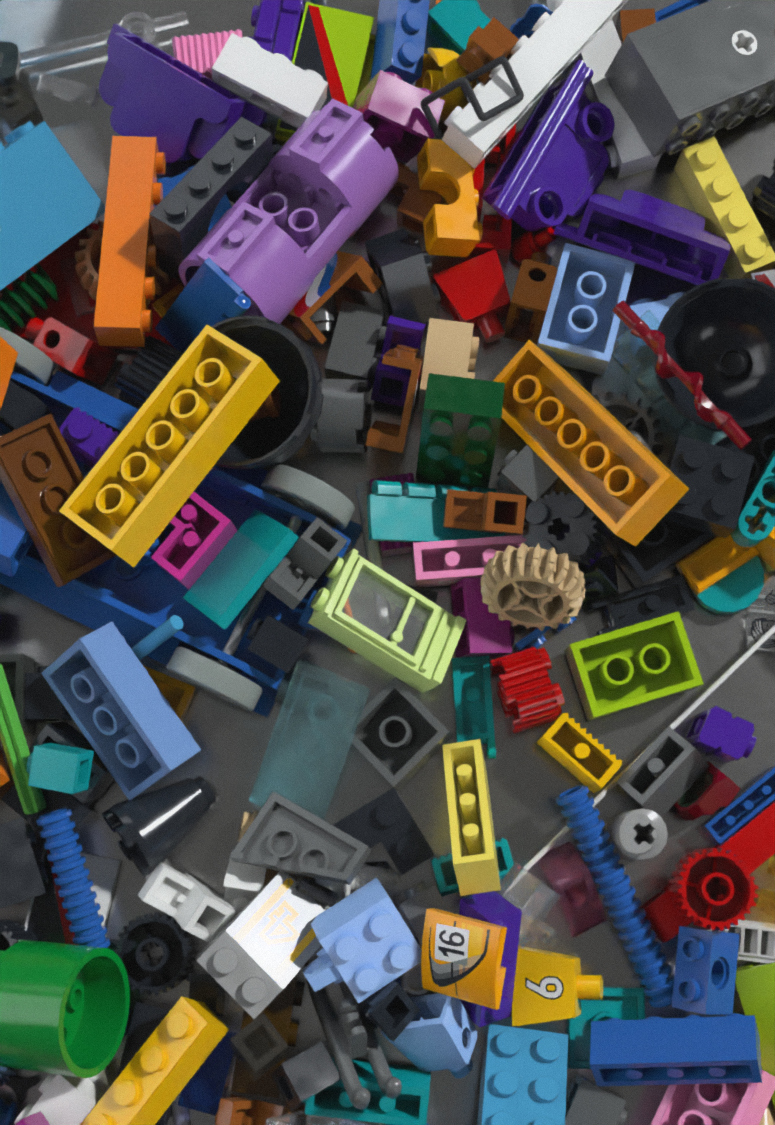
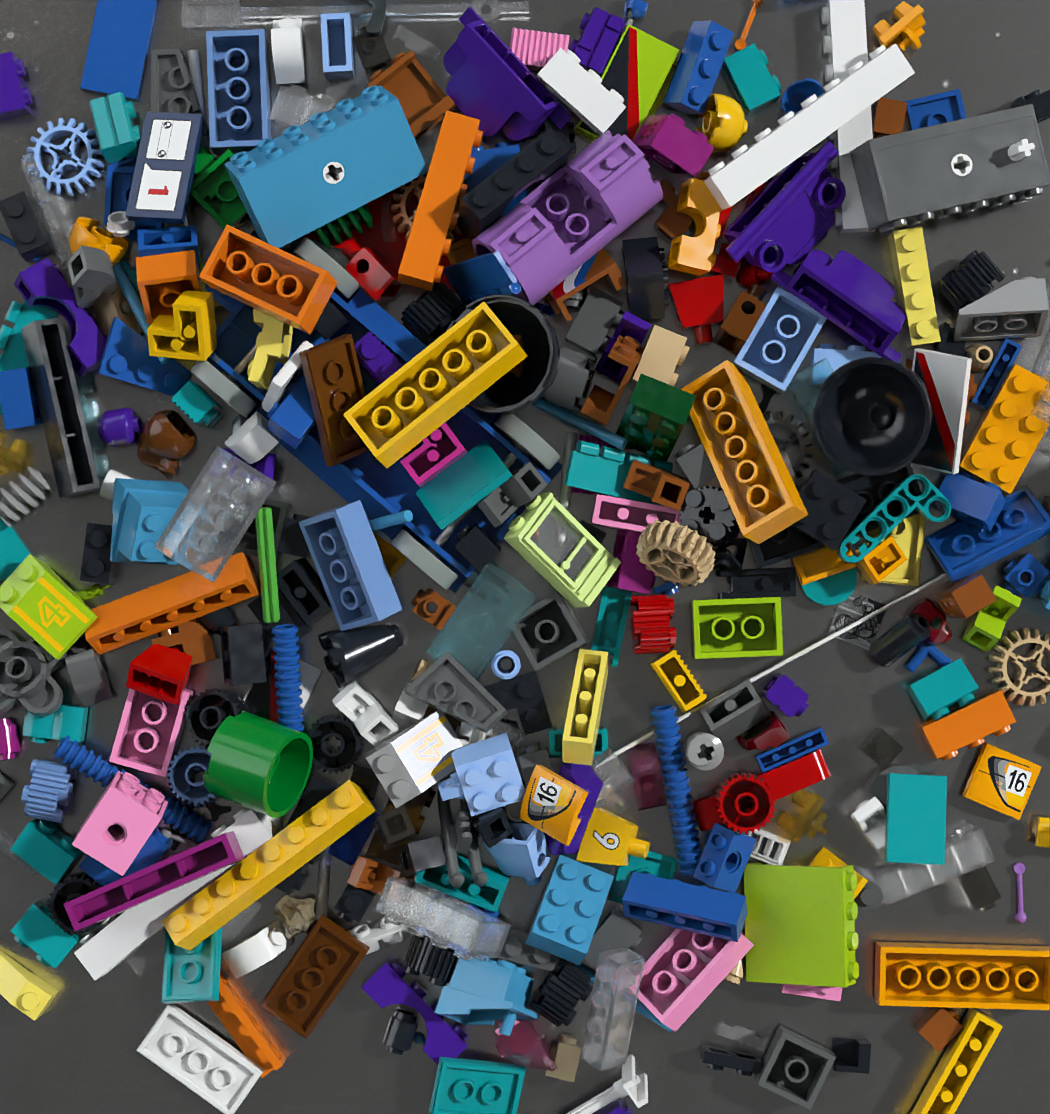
camera: 15 degrees right, 10 degrees up
teal brick [27,743,94,794] -> none
black piece [288,874,344,907] -> none
black piece [421,56,524,140] -> none
dark orange brick [456,17,520,85] -> none
dark red piece [612,300,752,450] -> none
none -> dark orange panel [366,50,456,141]
none -> dark orange brick [411,587,457,631]
none -> light blue brick [491,650,521,679]
none -> dark azure piece [532,397,627,450]

